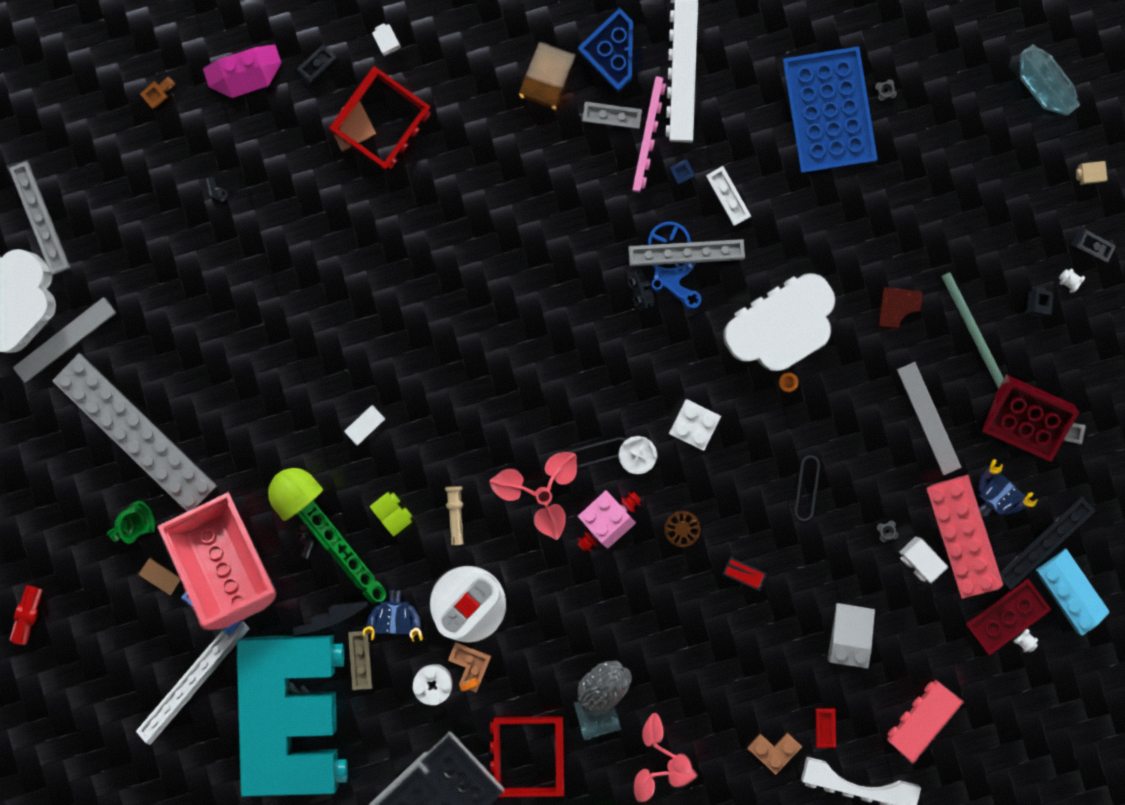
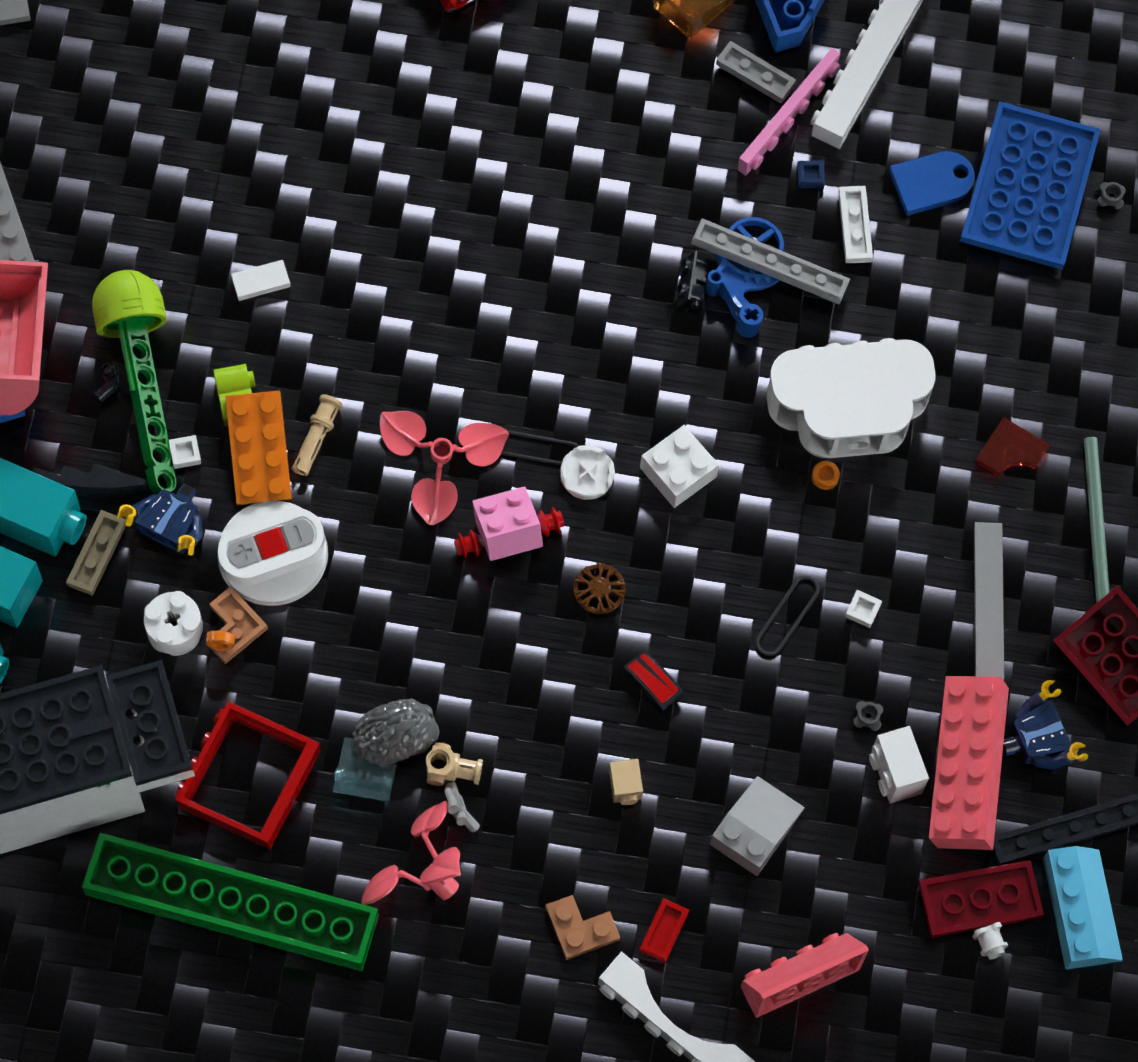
camera: 25 degrees right, 20 degrees down
none -> white plate [169,435,201,469]
none -> orange plate [225,391,292,506]
none -> tan connector [426,743,483,786]
none -> light grey piece [444,782,480,832]
none -> tan brick [609,759,643,805]
none -> white plate [845,590,882,628]
none -> blue tile [889,151,975,216]

